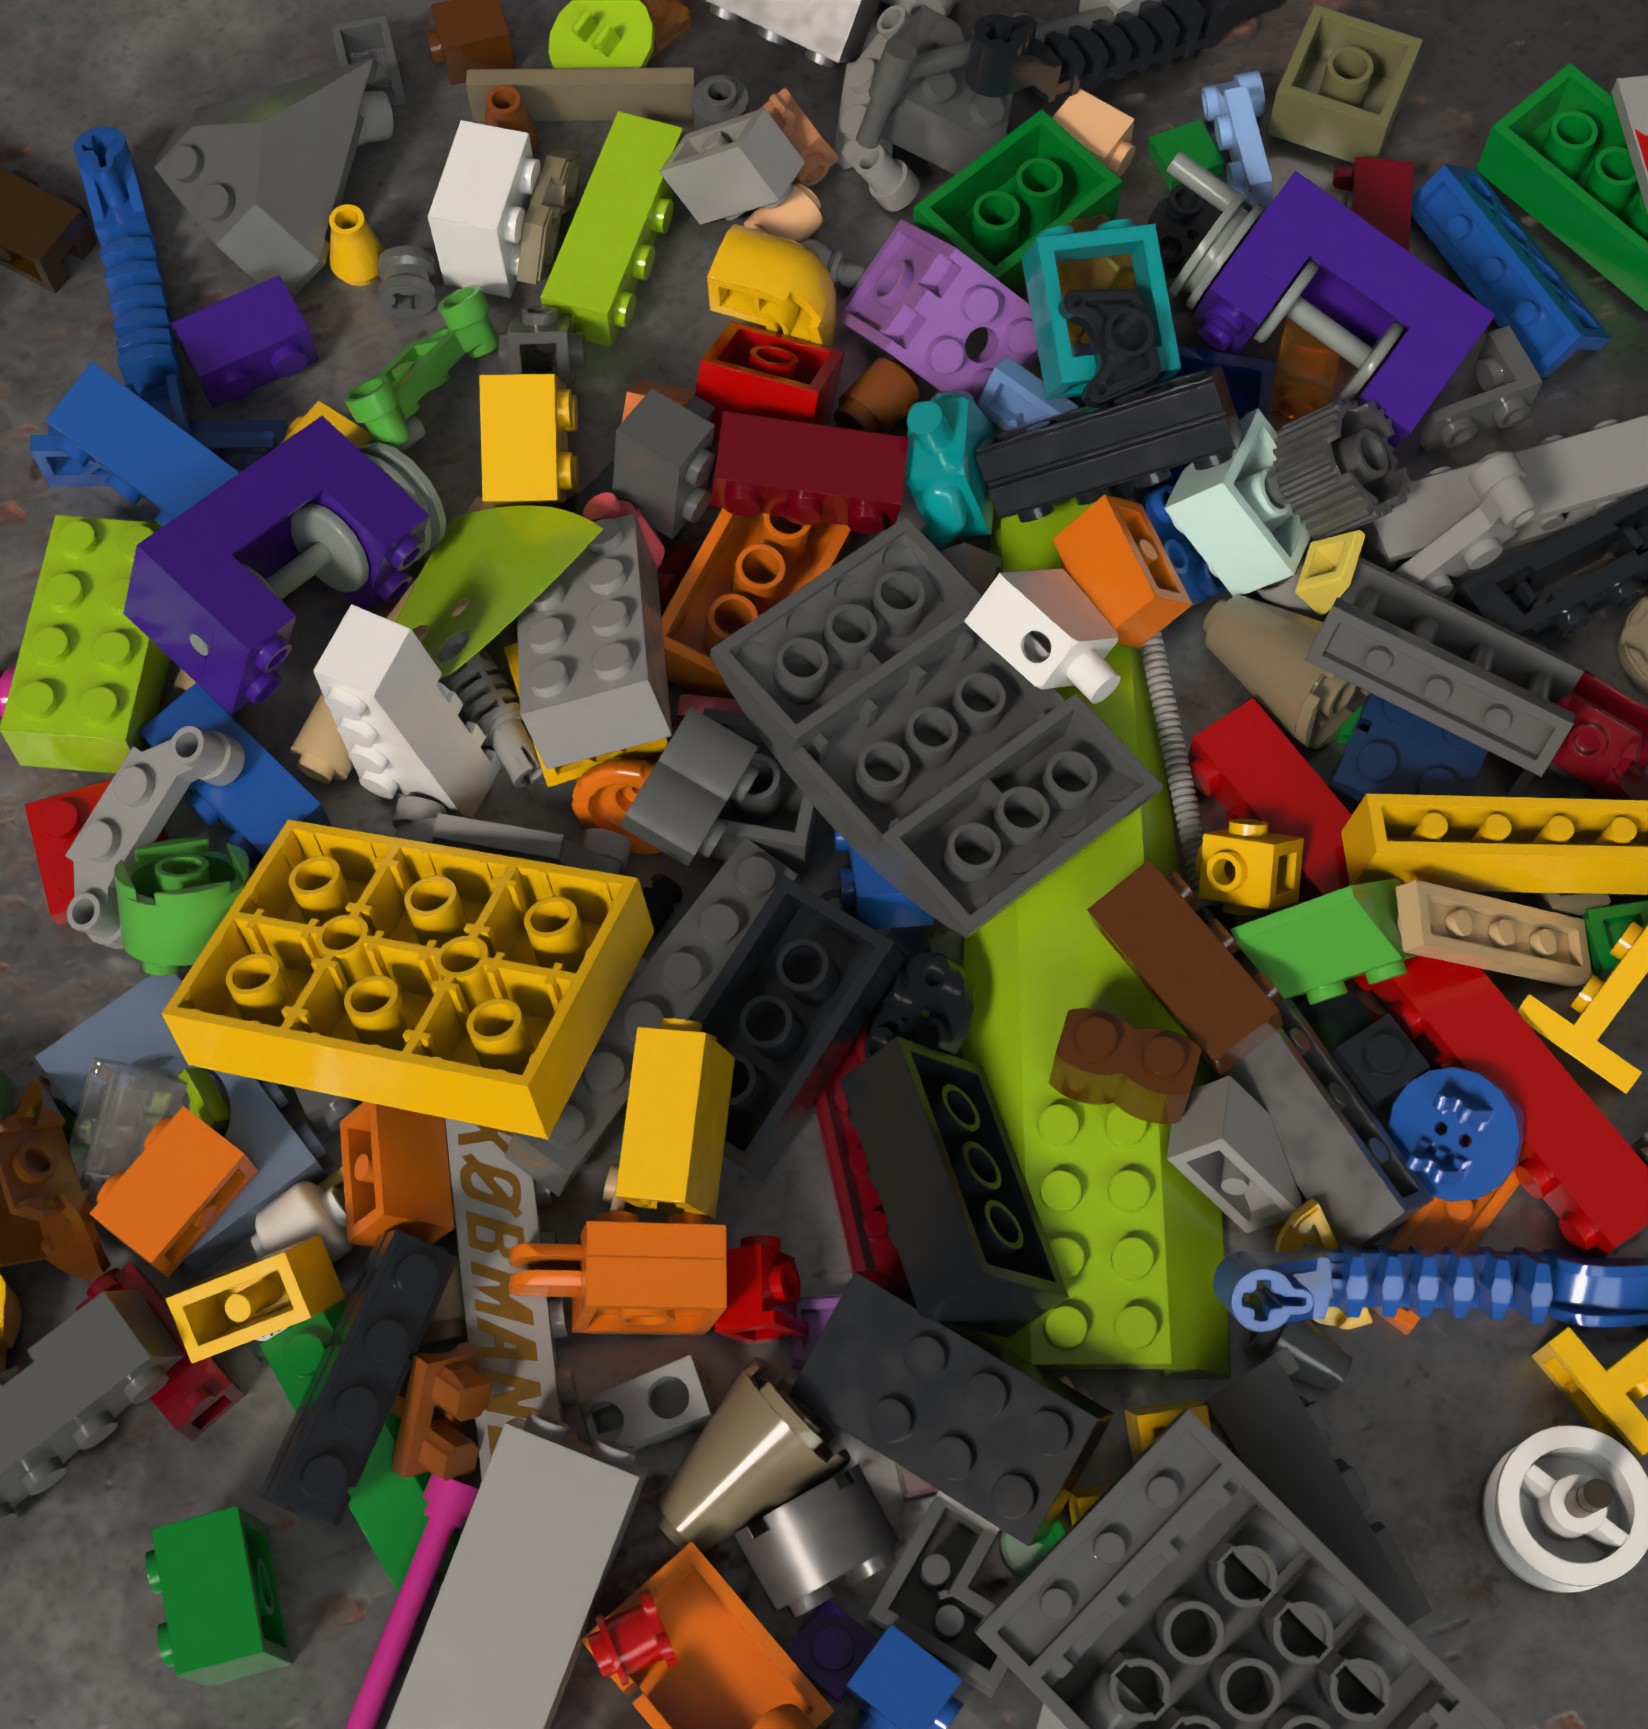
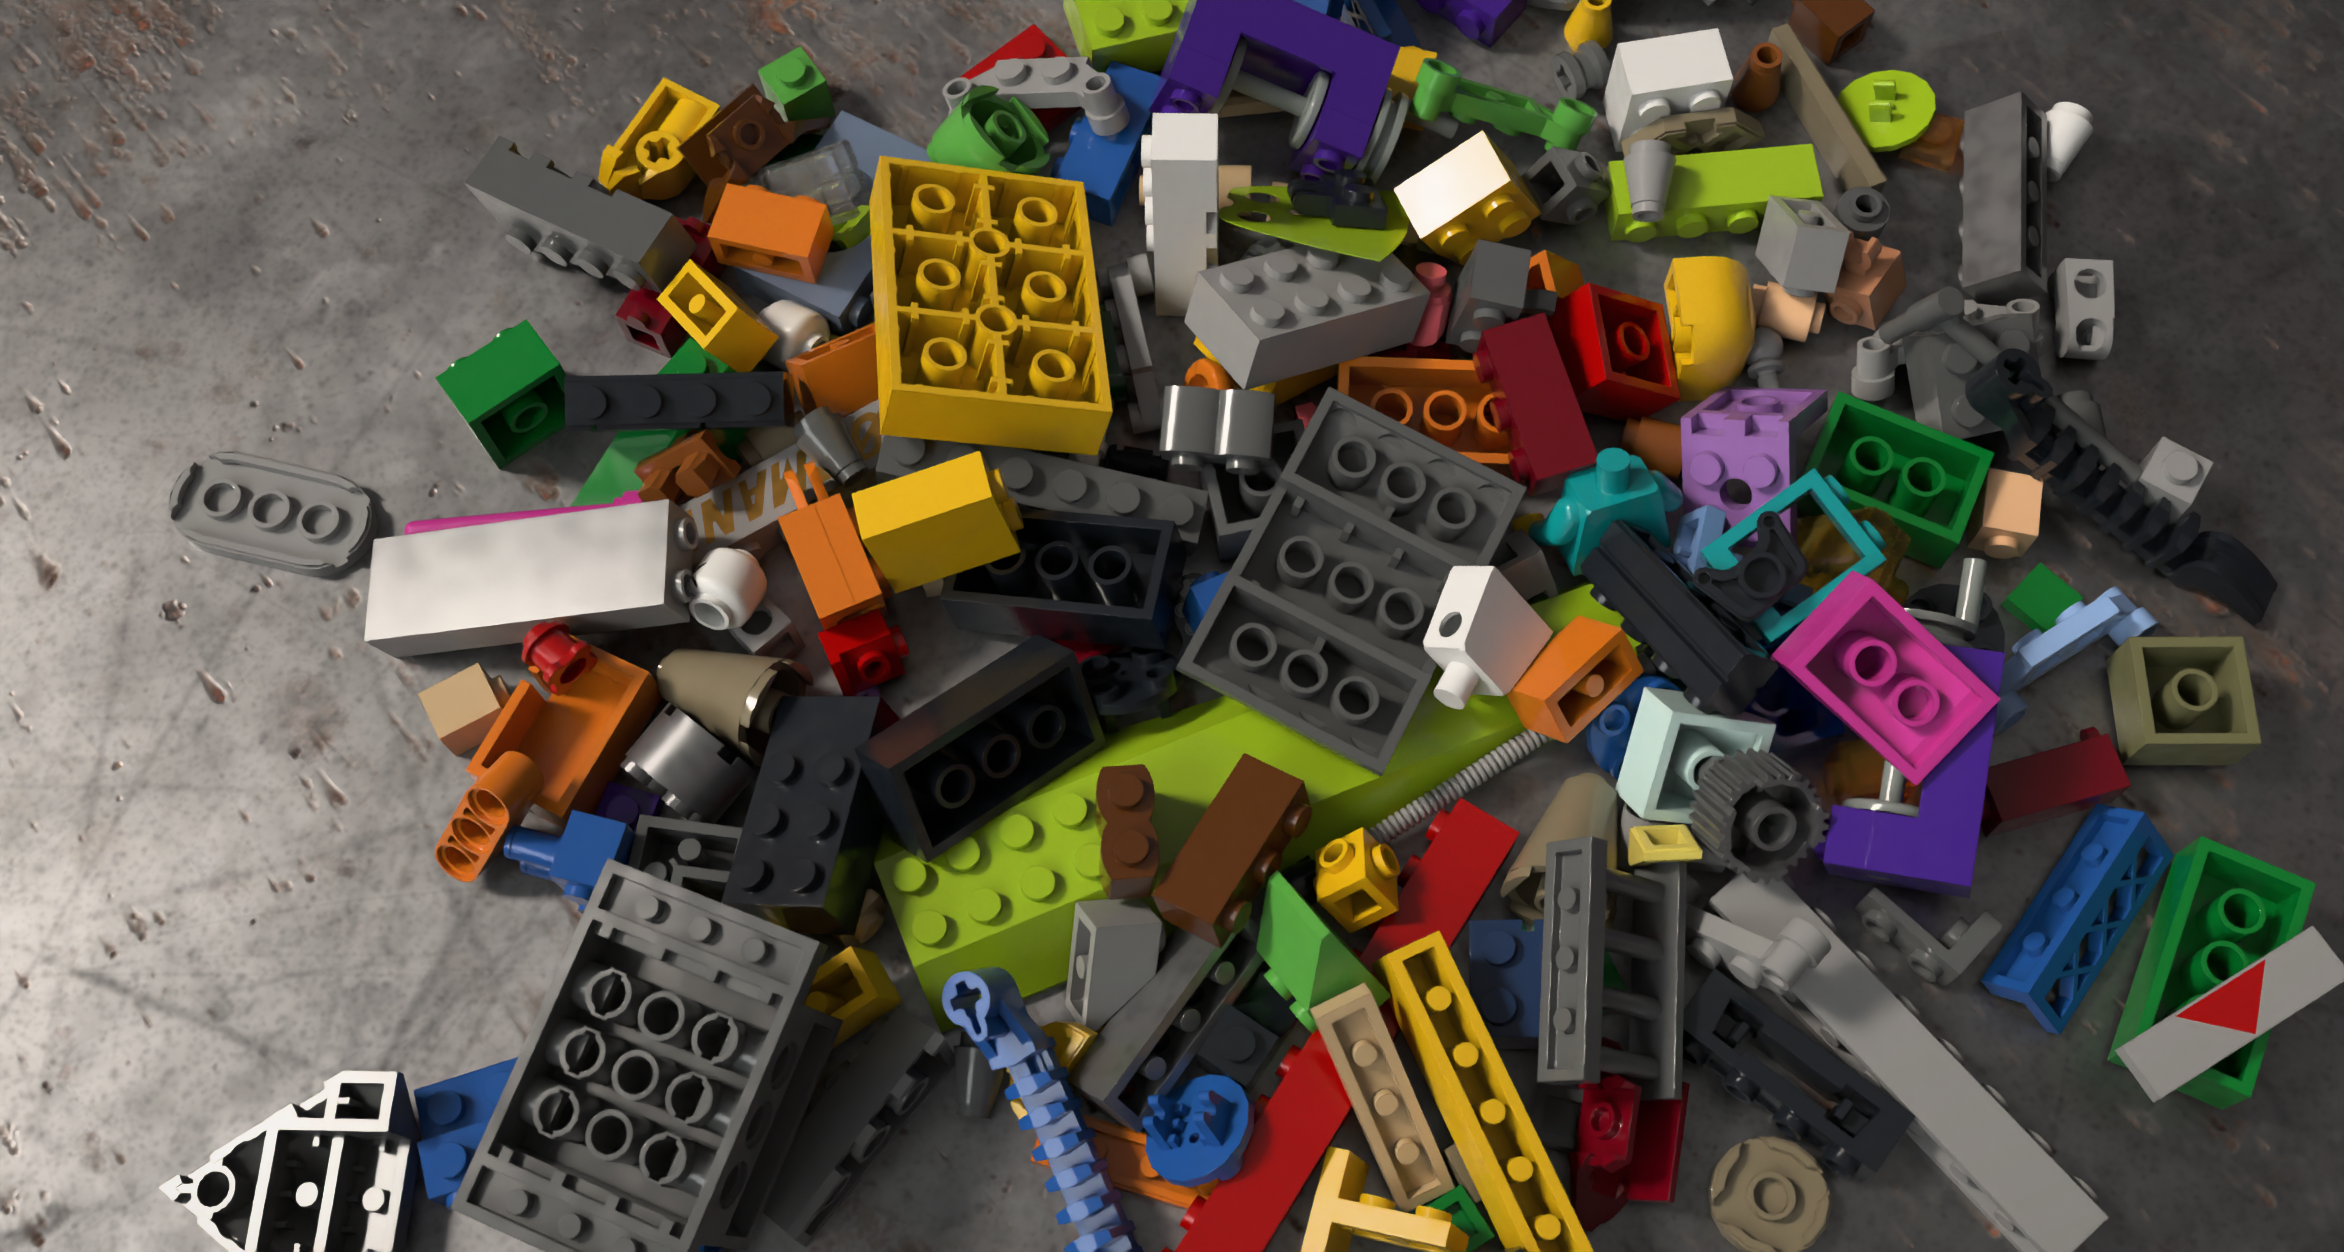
camera: 70 degrees right, 0 degrees up
none -> white head [687,547,767,630]
none -> dark grey cone [793,406,869,488]
none -> black hinge [1287,169,1388,229]
none -> light grey cone [1624,140,1676,222]
none -> dark pink slope [1771,570,2001,786]

